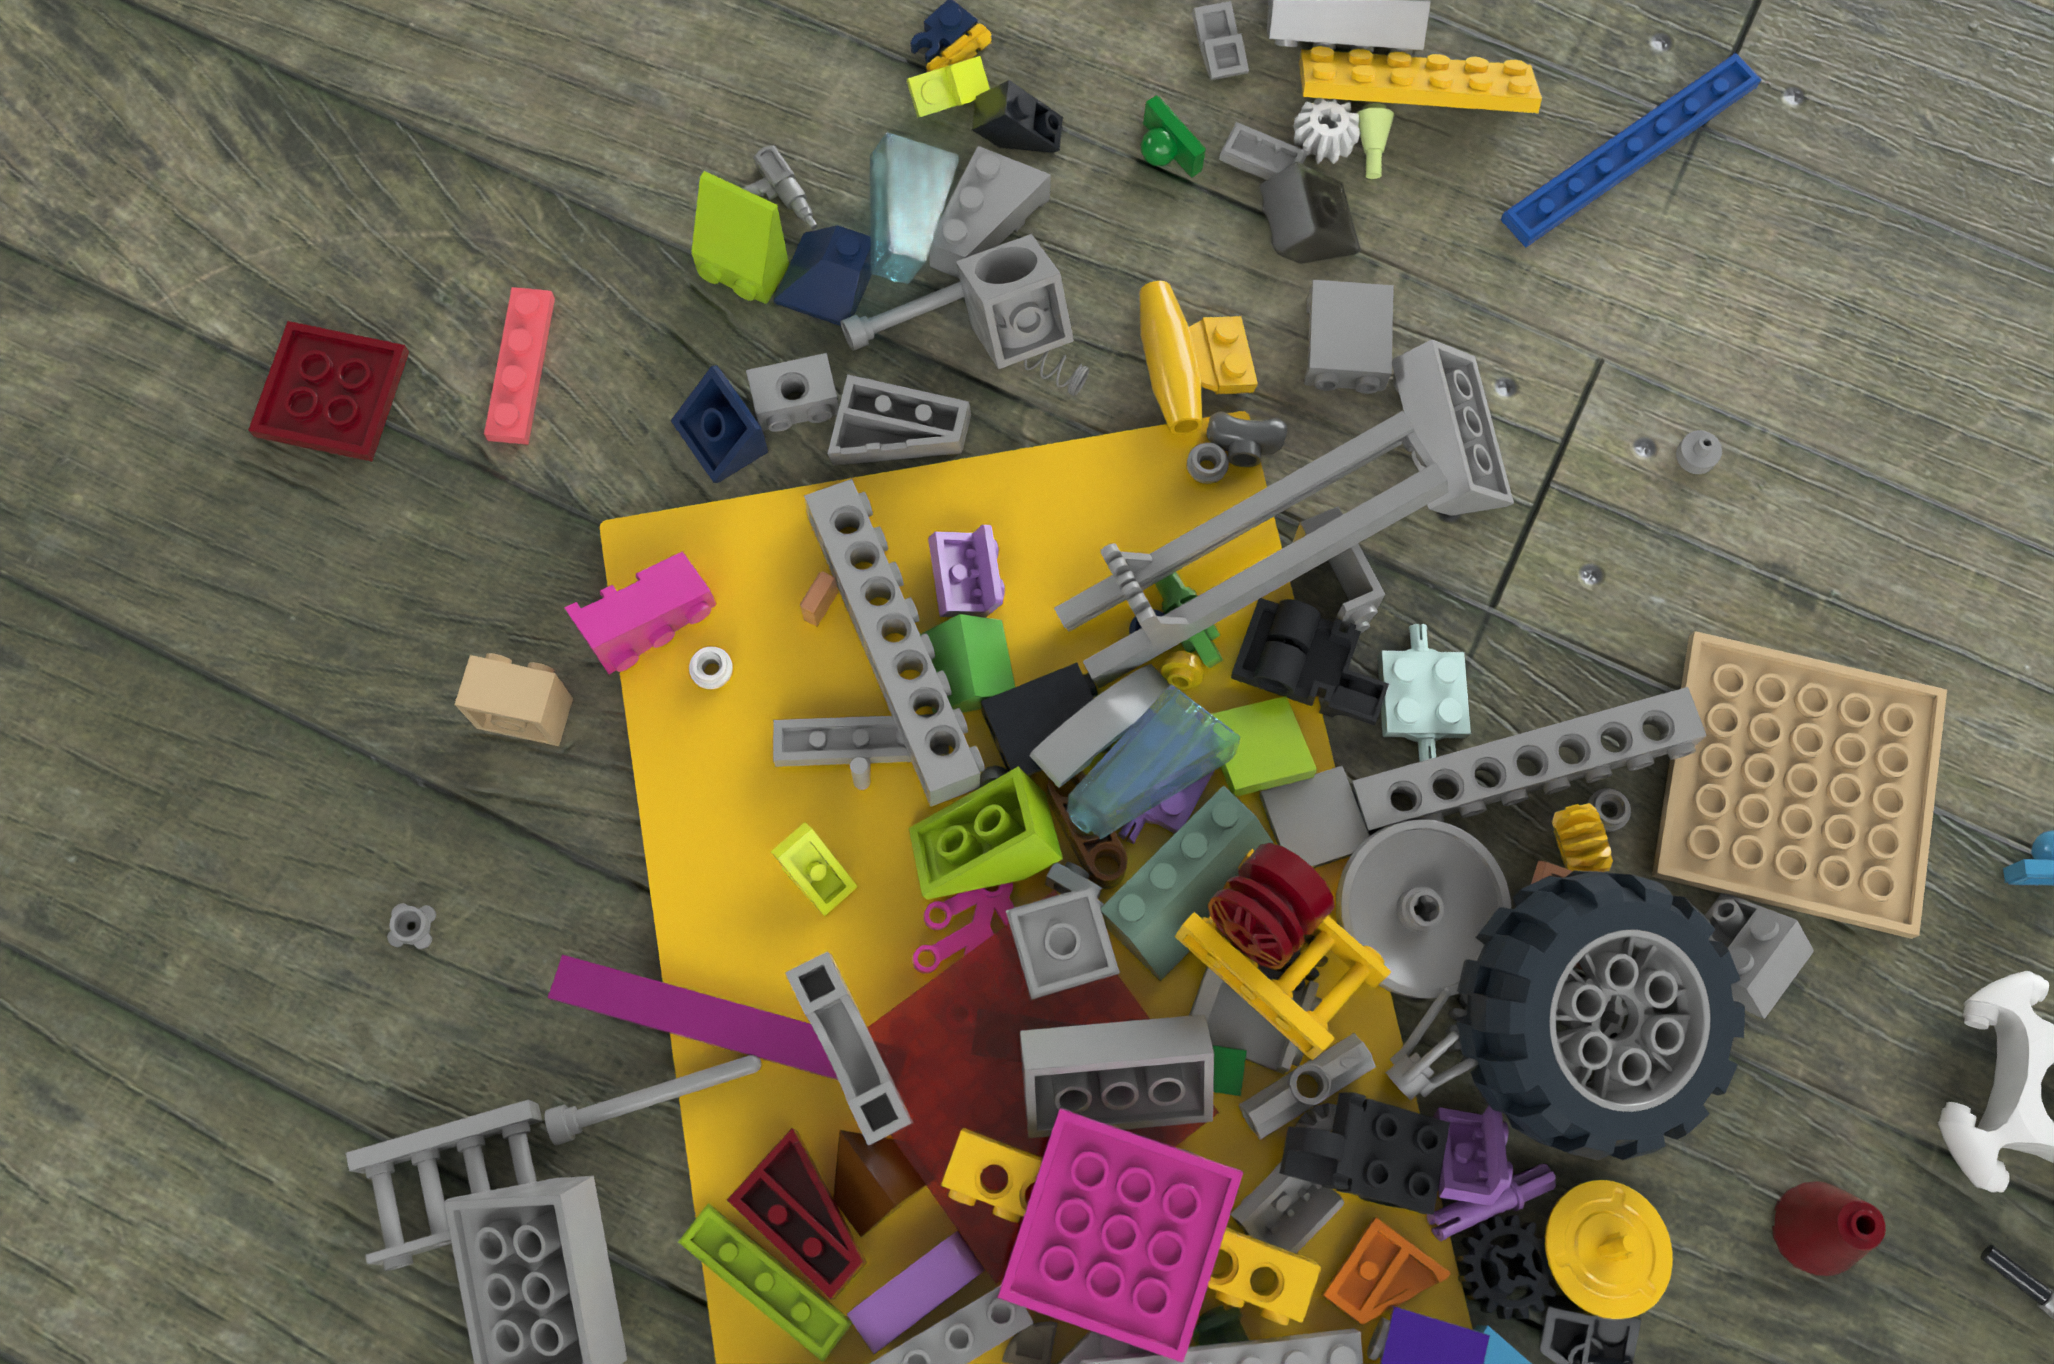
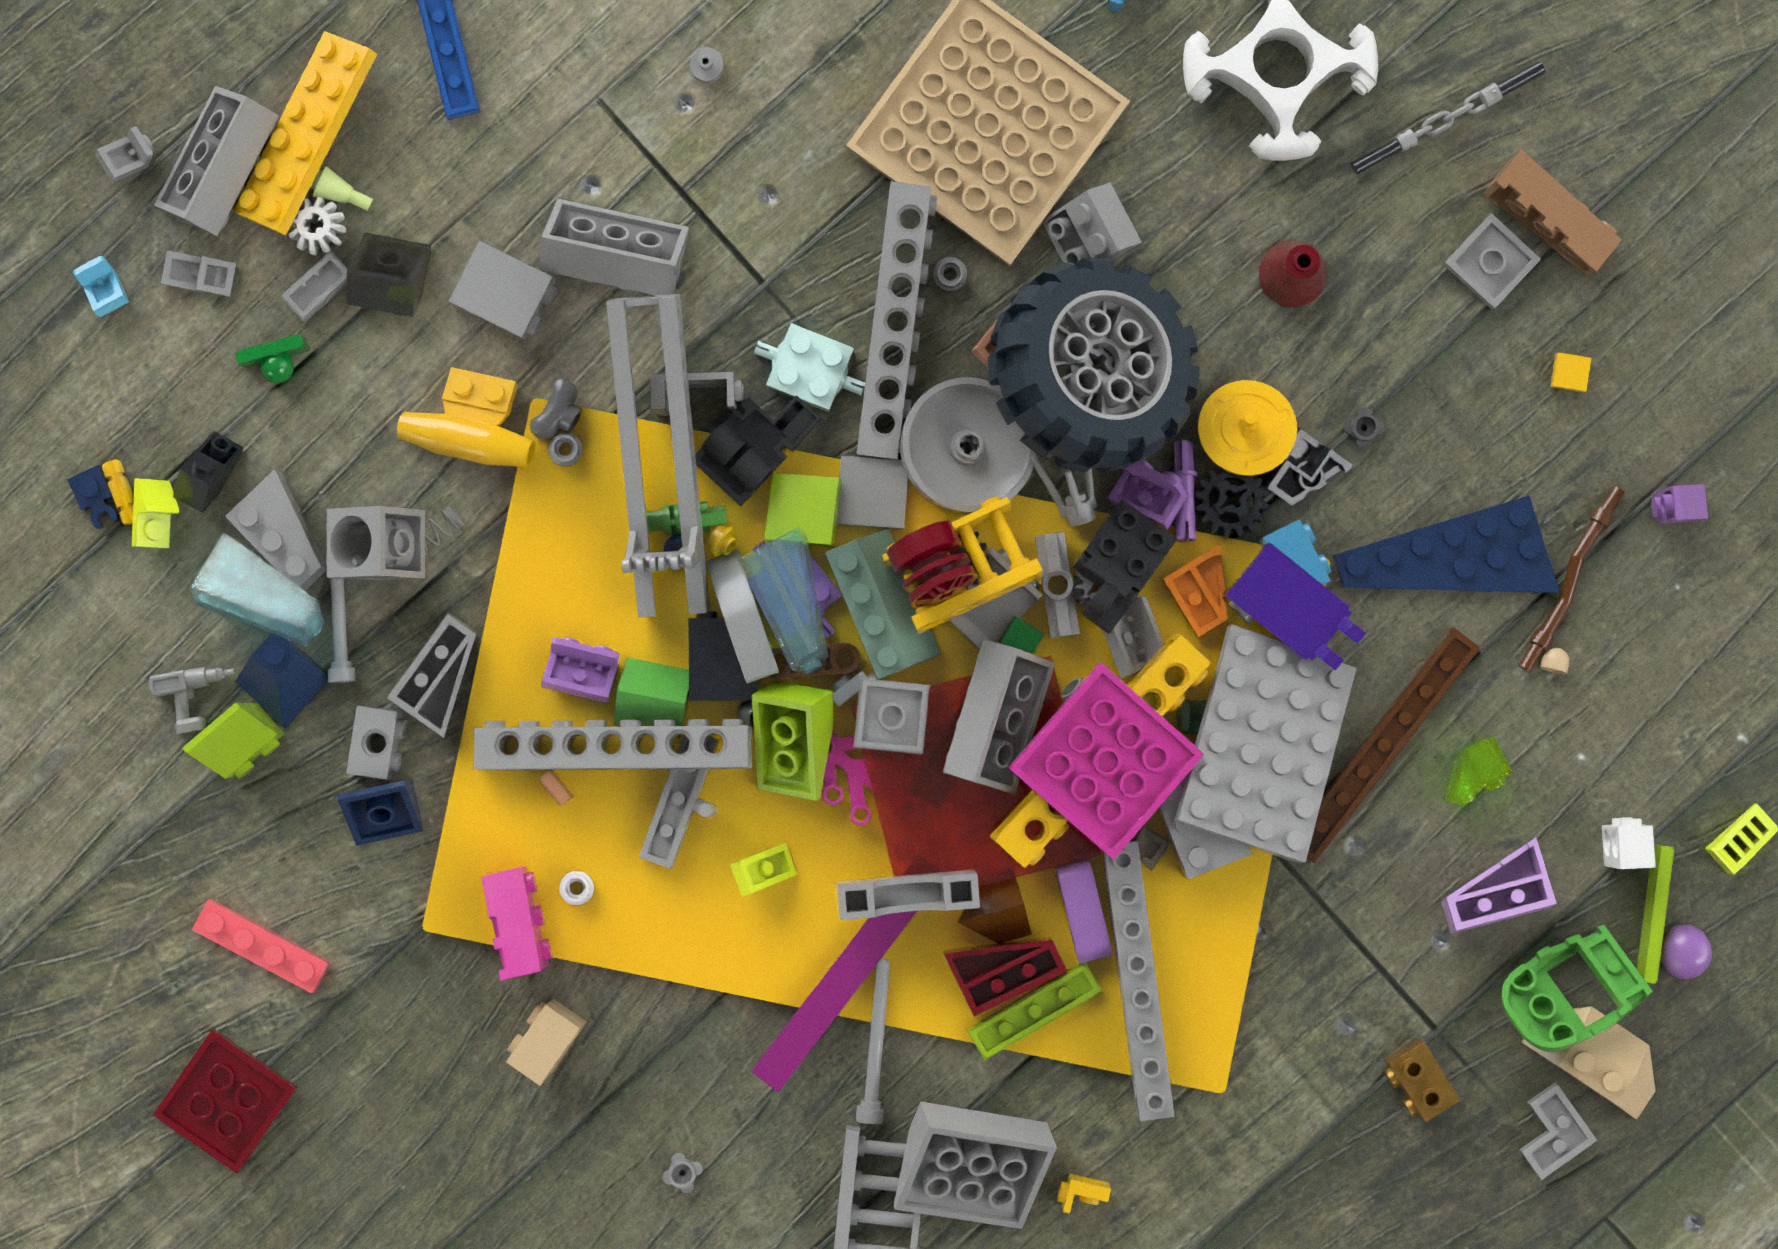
camera: 60 degrees left, 15 degrees up
yellow gear [1552,803,1613,872] -> none

